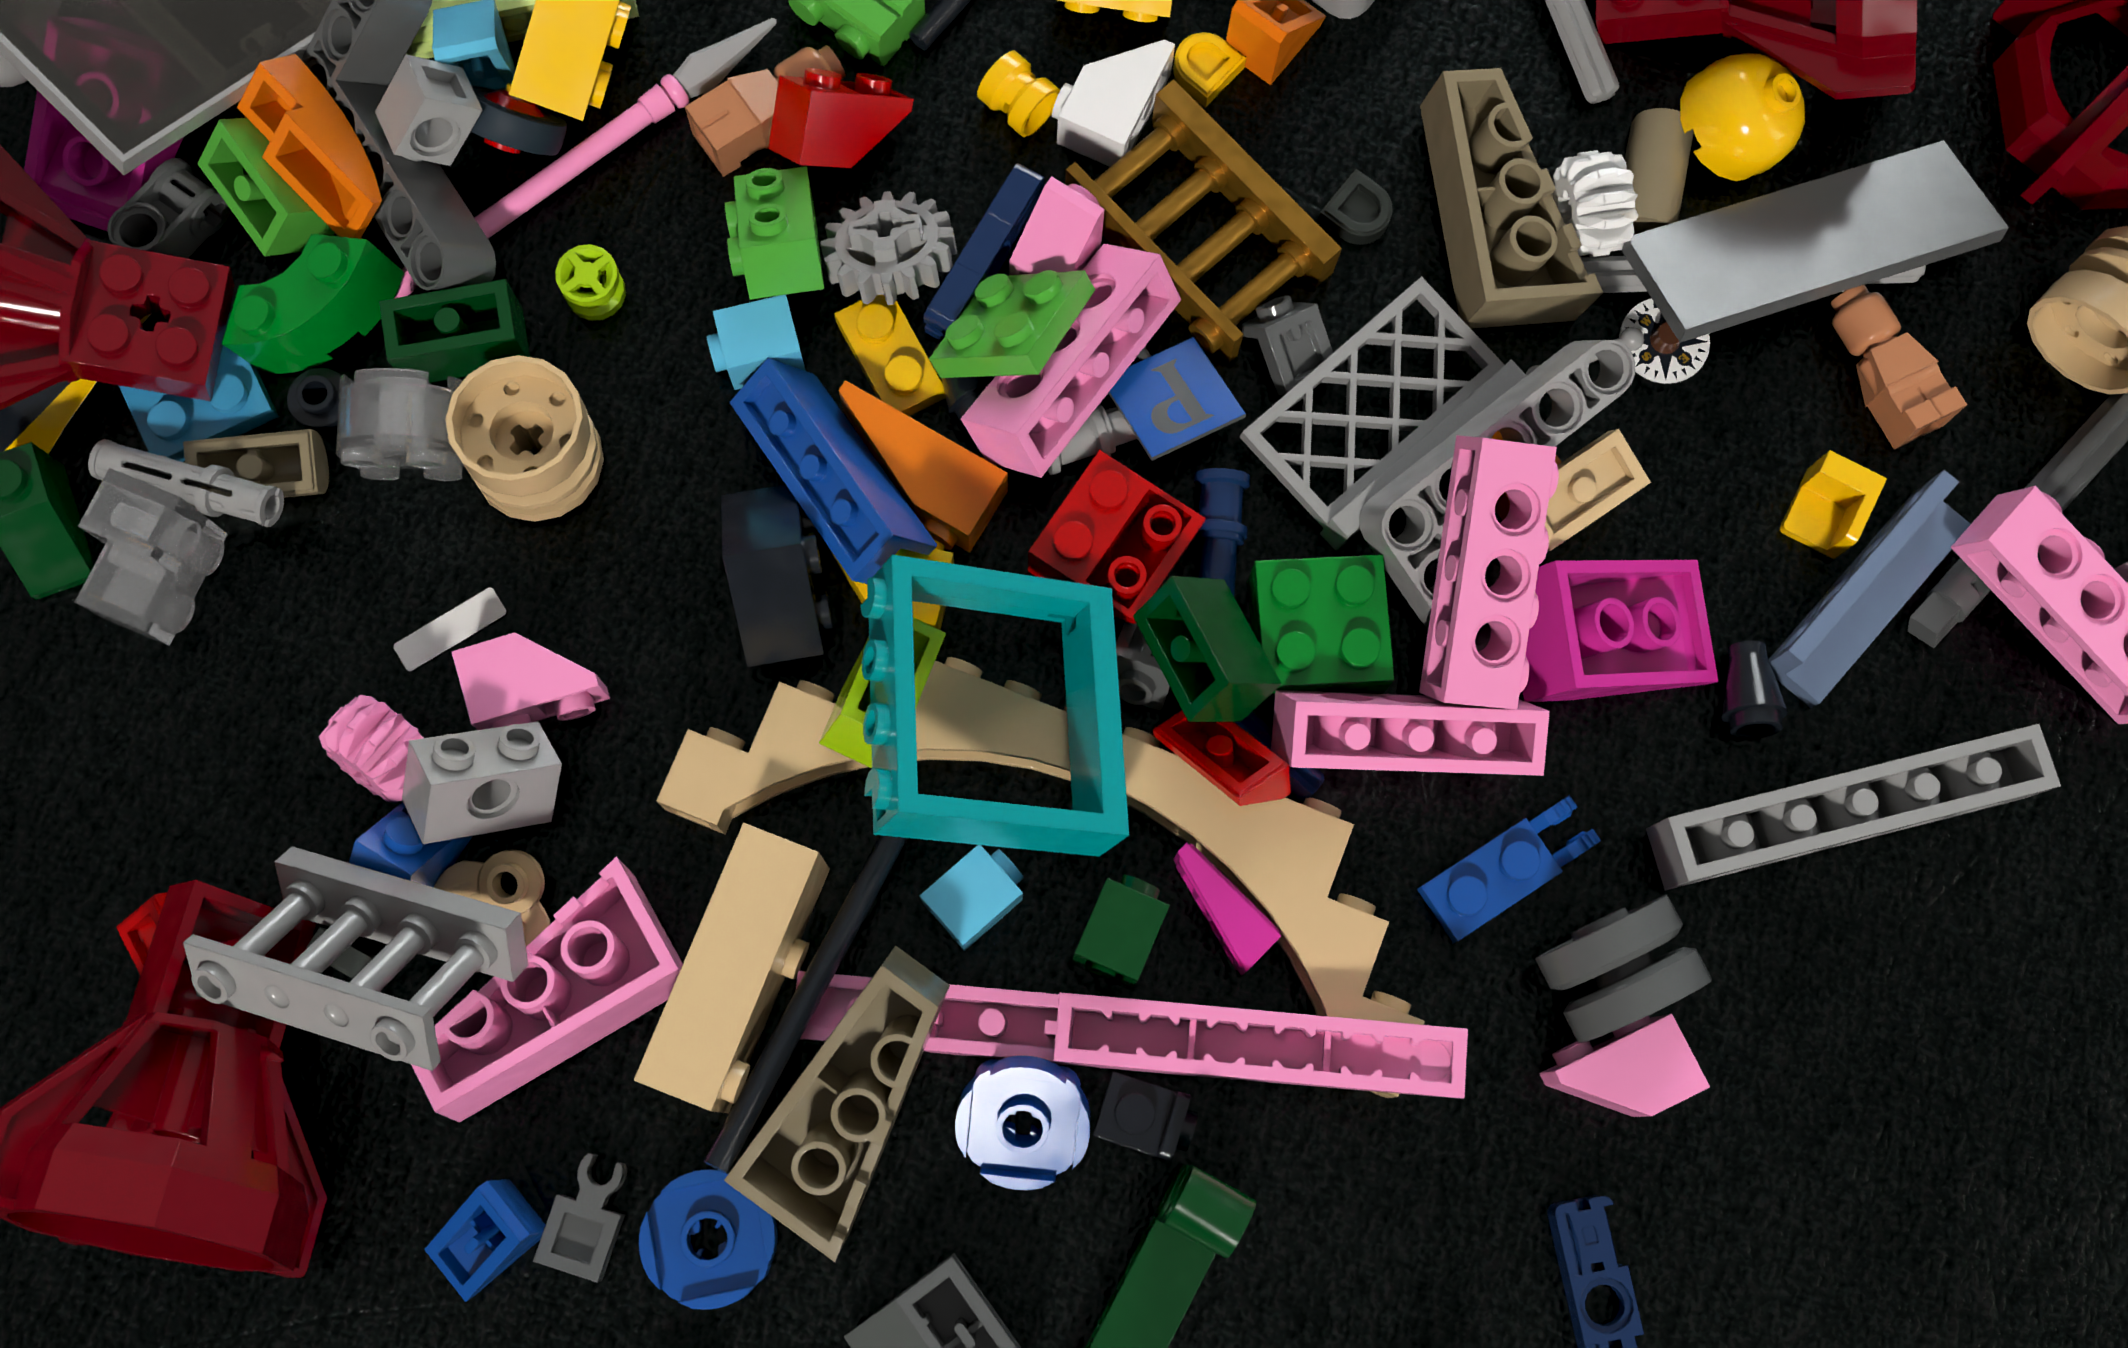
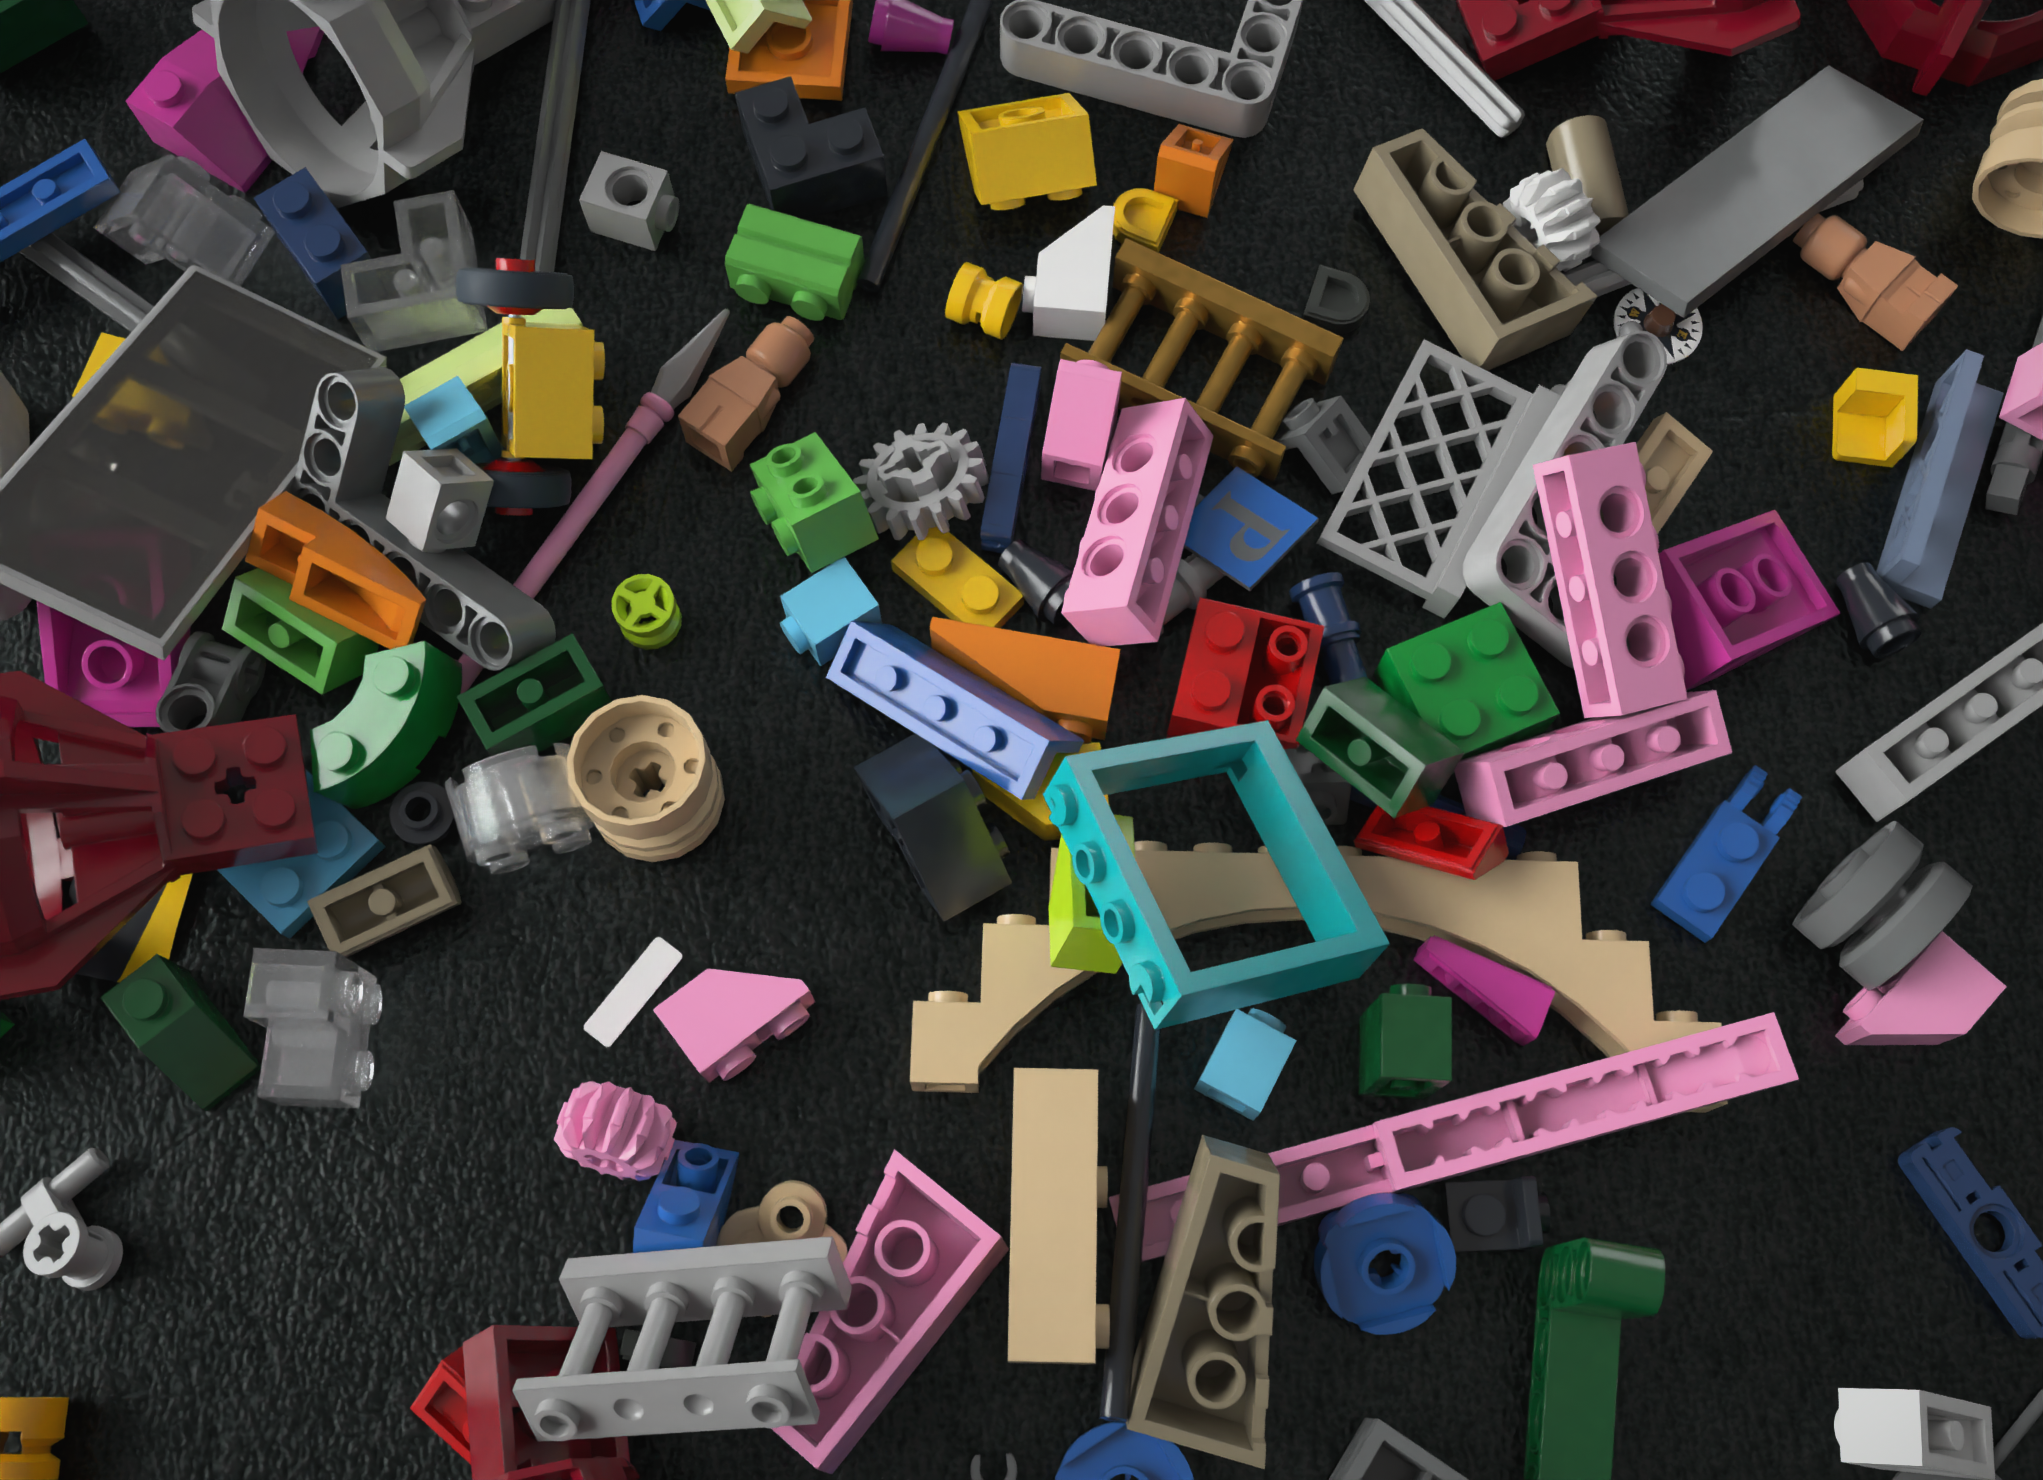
camera: 15 degrees left, 5 degrees down
light grey pin [88,439,284,527] -> none
light grey brick [402,721,562,844] -> none
red slope [768,68,914,168] -> none
bright green plate [929,270,1095,378] -> none
yellow cylinder [1680,53,1805,181] -> none

